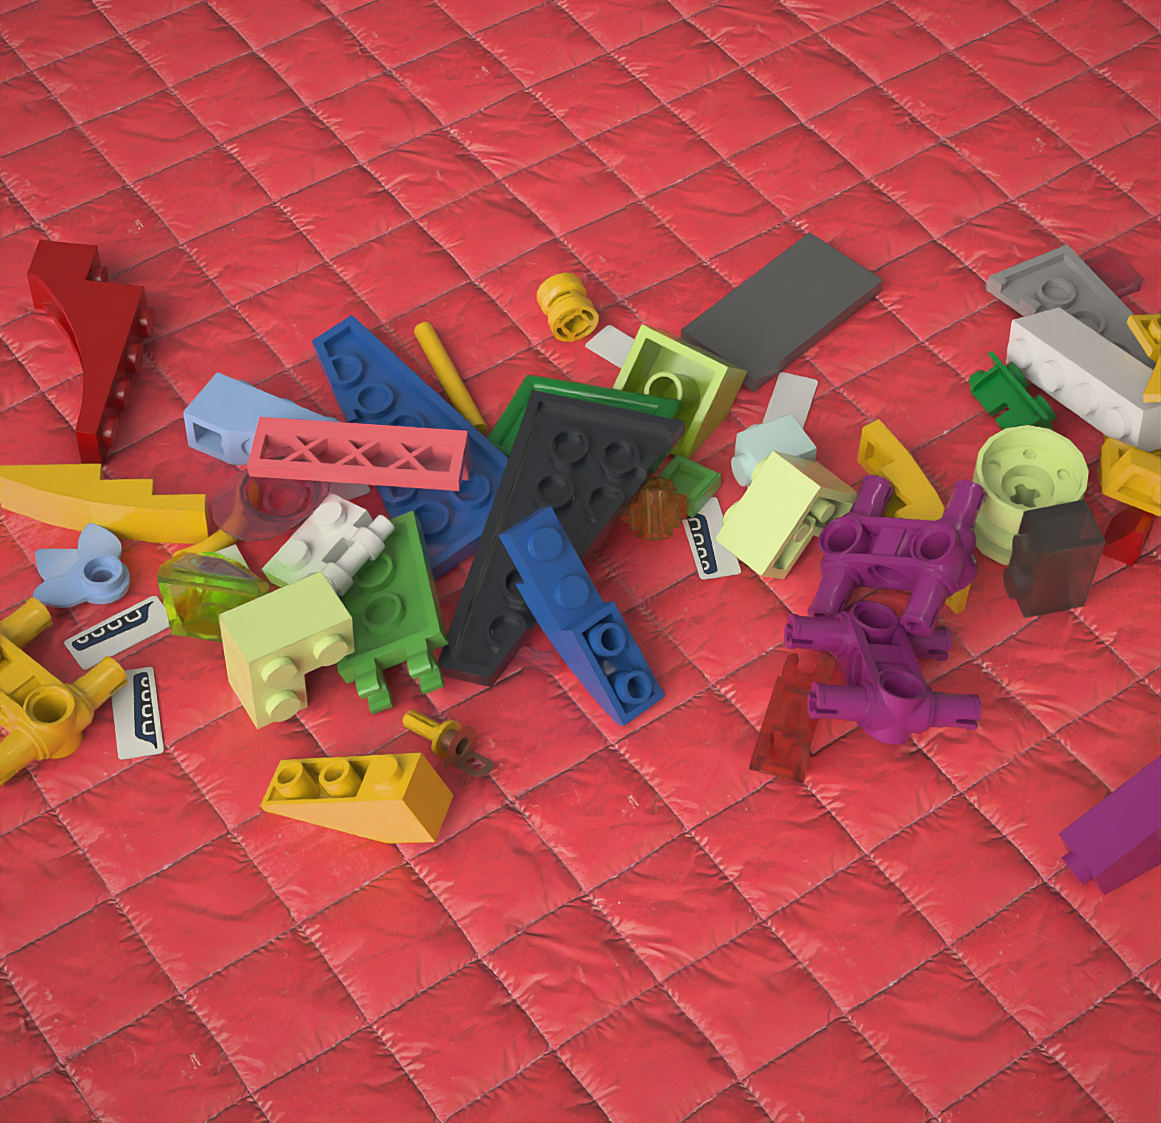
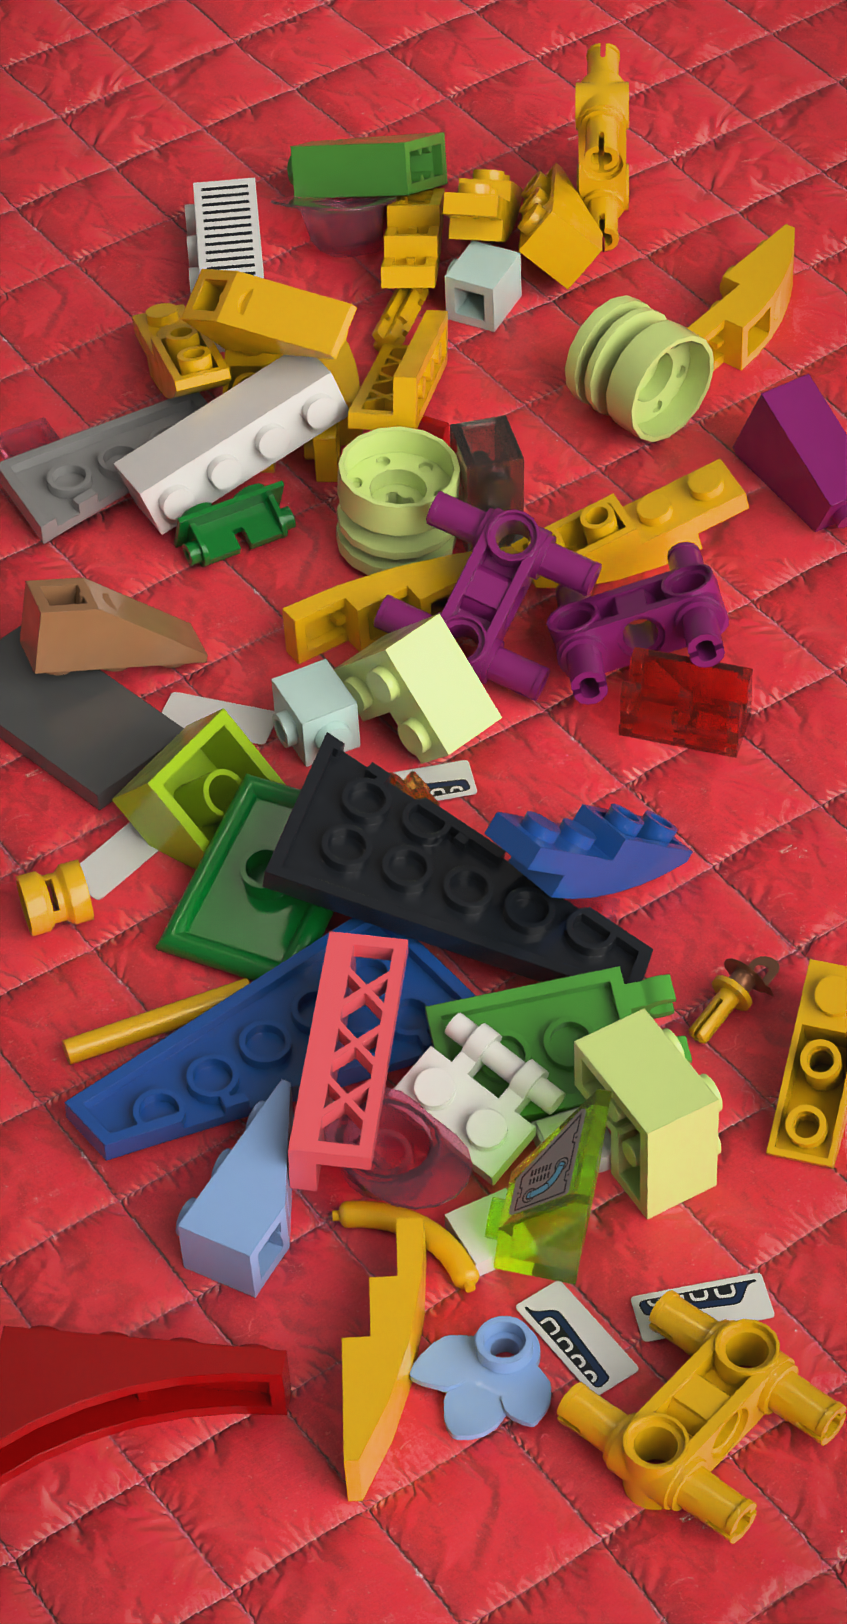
camera: 85 degrees left, 5 degrees down
none -> medium nougat slope [20,577,208,676]
none -> yellow slope [510,458,749,588]

